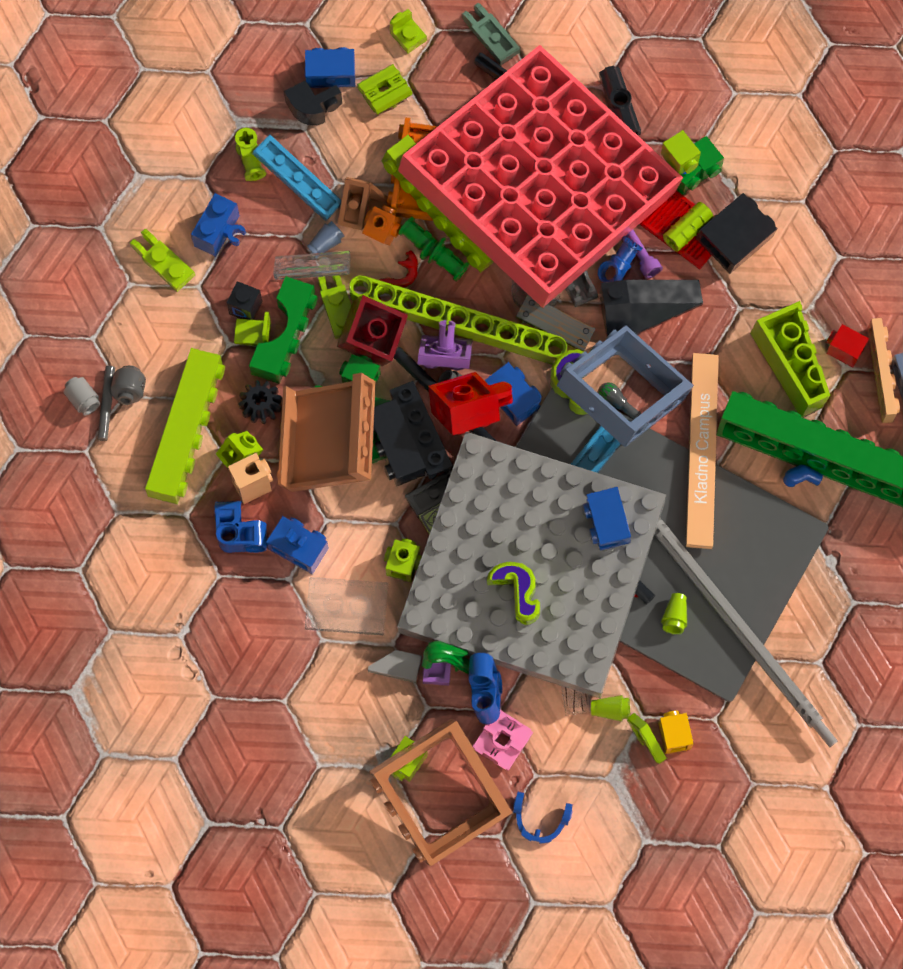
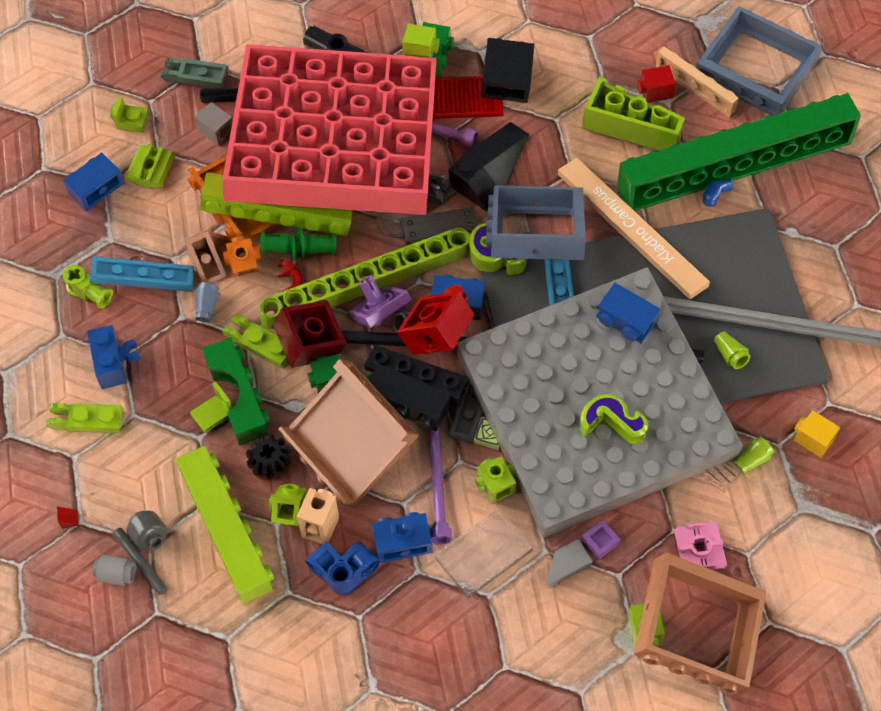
camera: 40 degrees left, 10 degrees down
black brick [227,281,263,320] -> none
clear tile [273,251,351,280] -> none
black brick [284,80,342,125] -> none
green piece [422,641,469,674] -> none
blue piece [469,653,502,724] -> none
blue piece [513,791,573,844] -> none
blue connector [598,236,643,282] -> none
lime tile [627,713,667,764] -> none
lime axle [663,202,714,251] -> none
none -> red piece [56,506,79,529]
none -> light grey brick [195,102,233,146]
none -> medium lavender piece [429,428,452,545]

